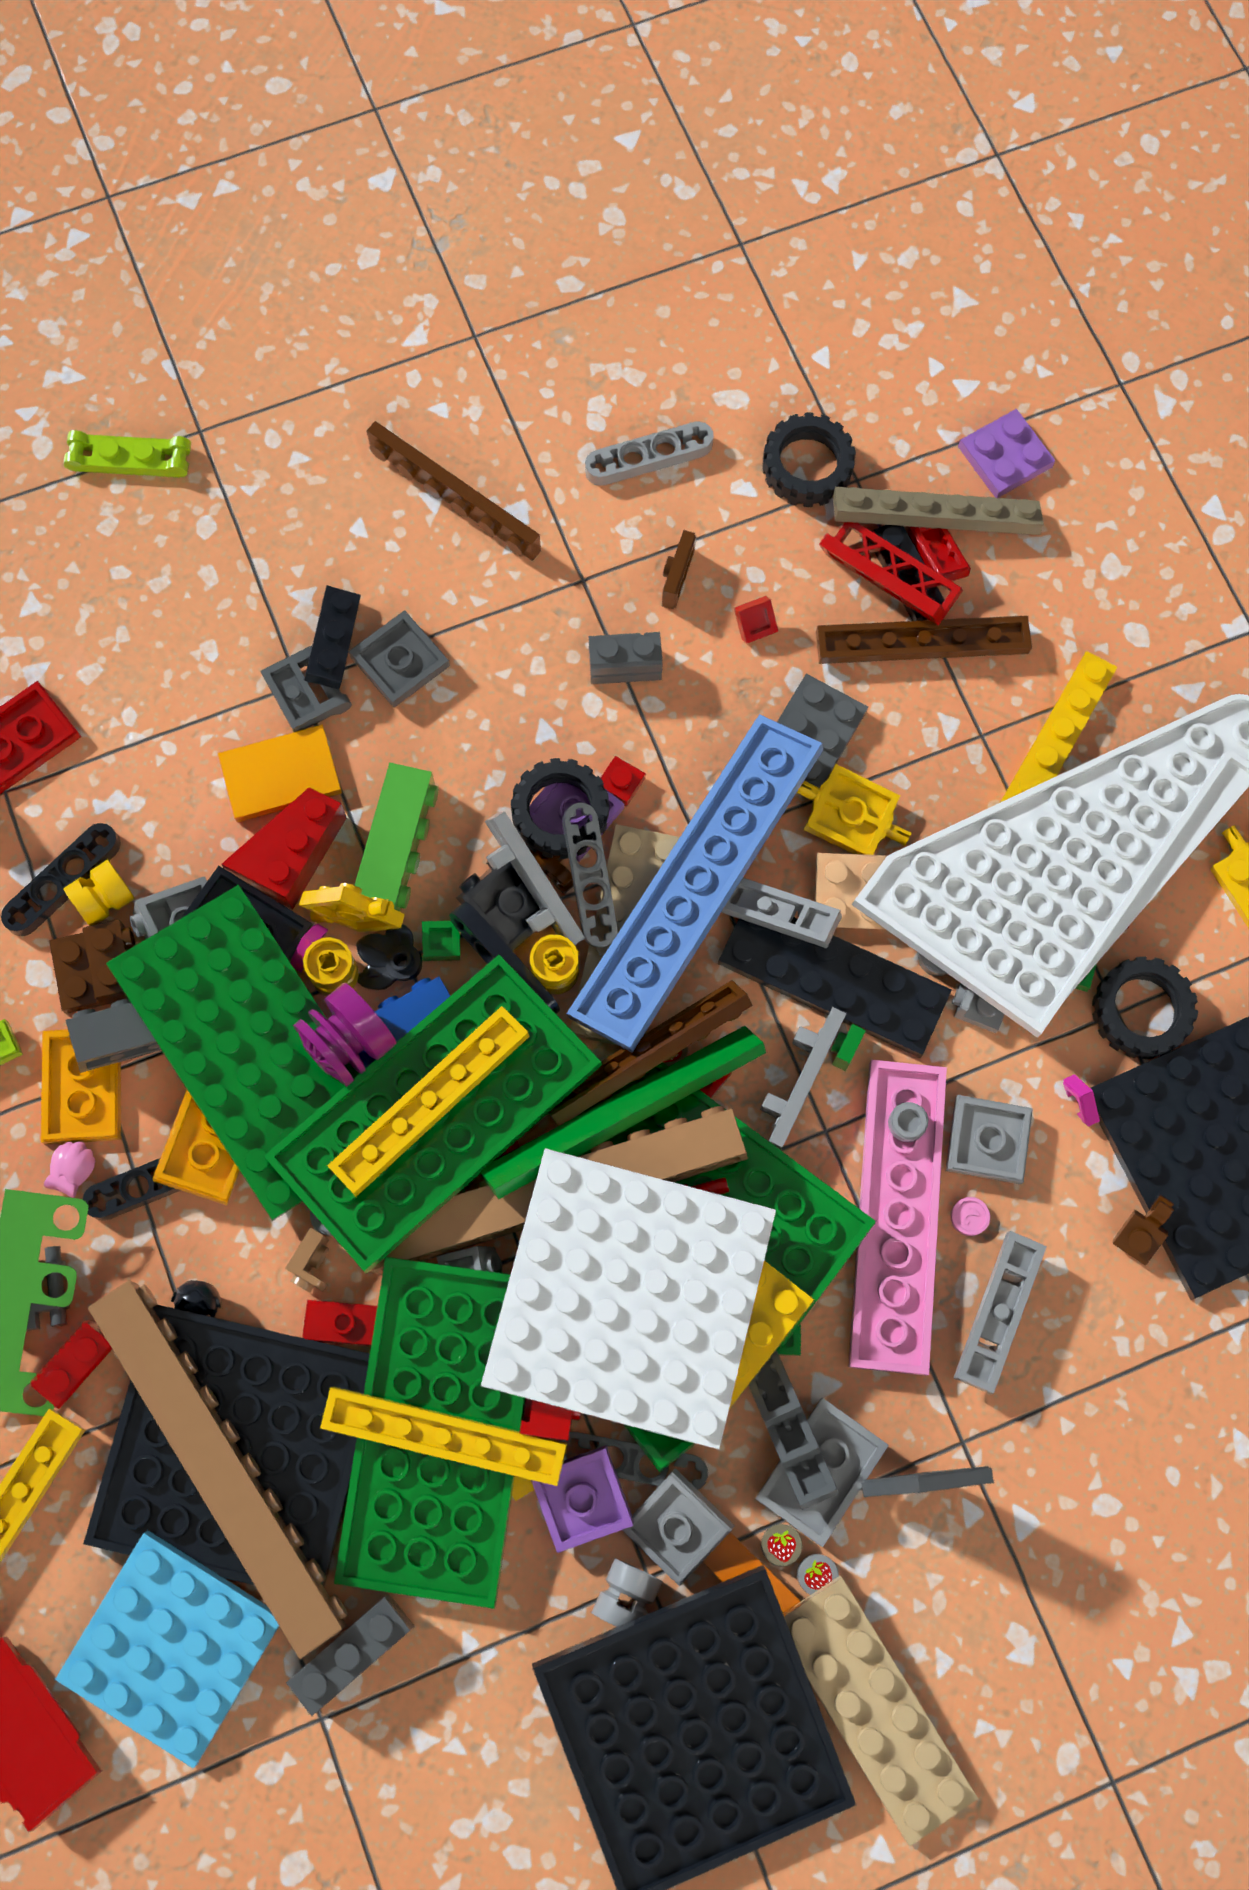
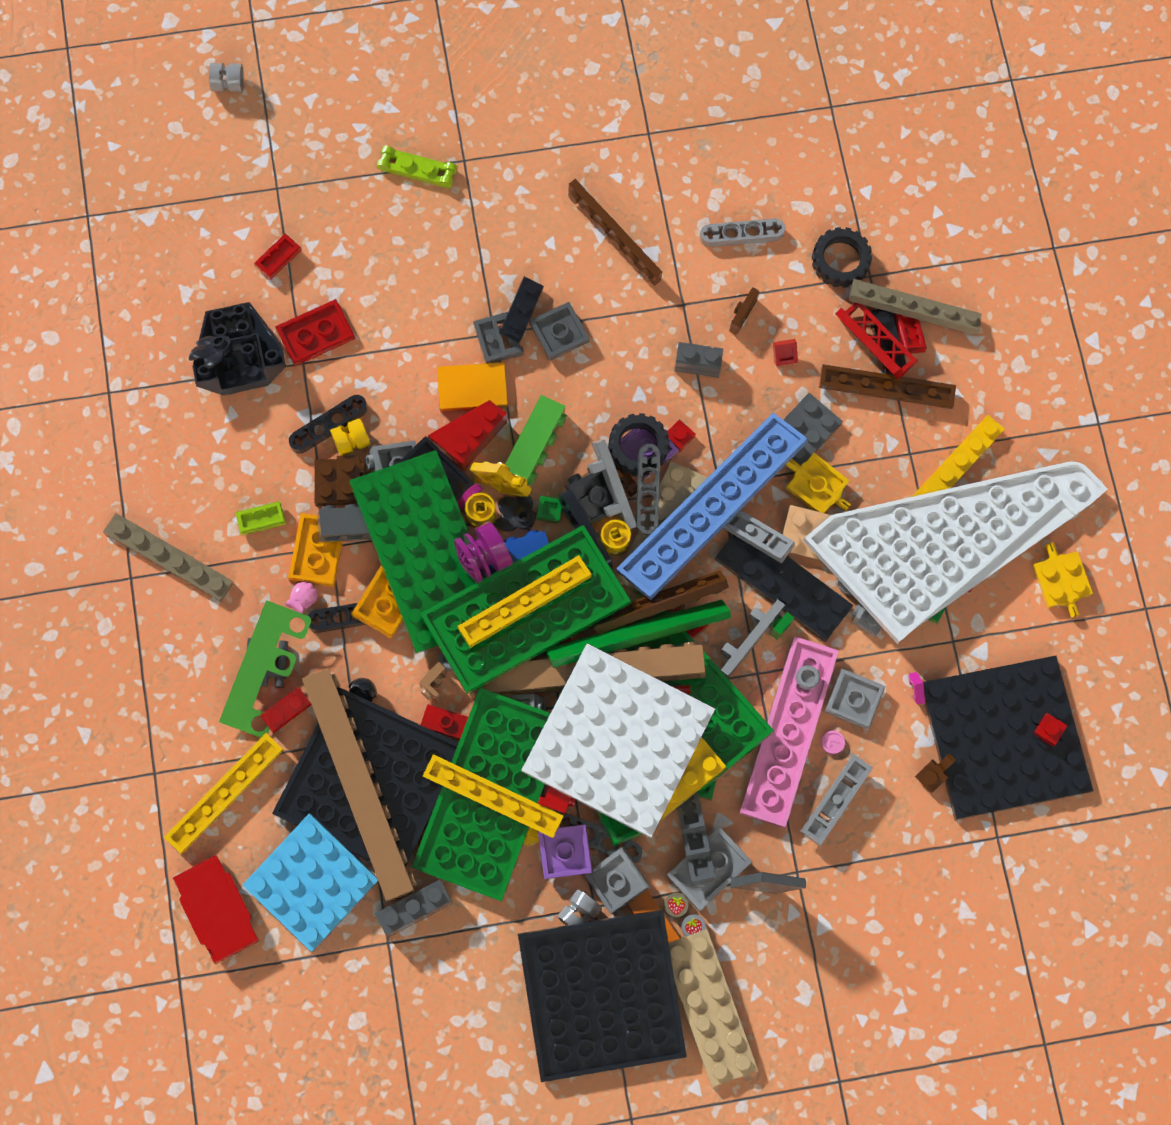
camera: 10 degrees right, 0 degrees up
medium lavender plate [958,408,1055,498] -> none
black tyre [1092,957,1198,1059] -> none

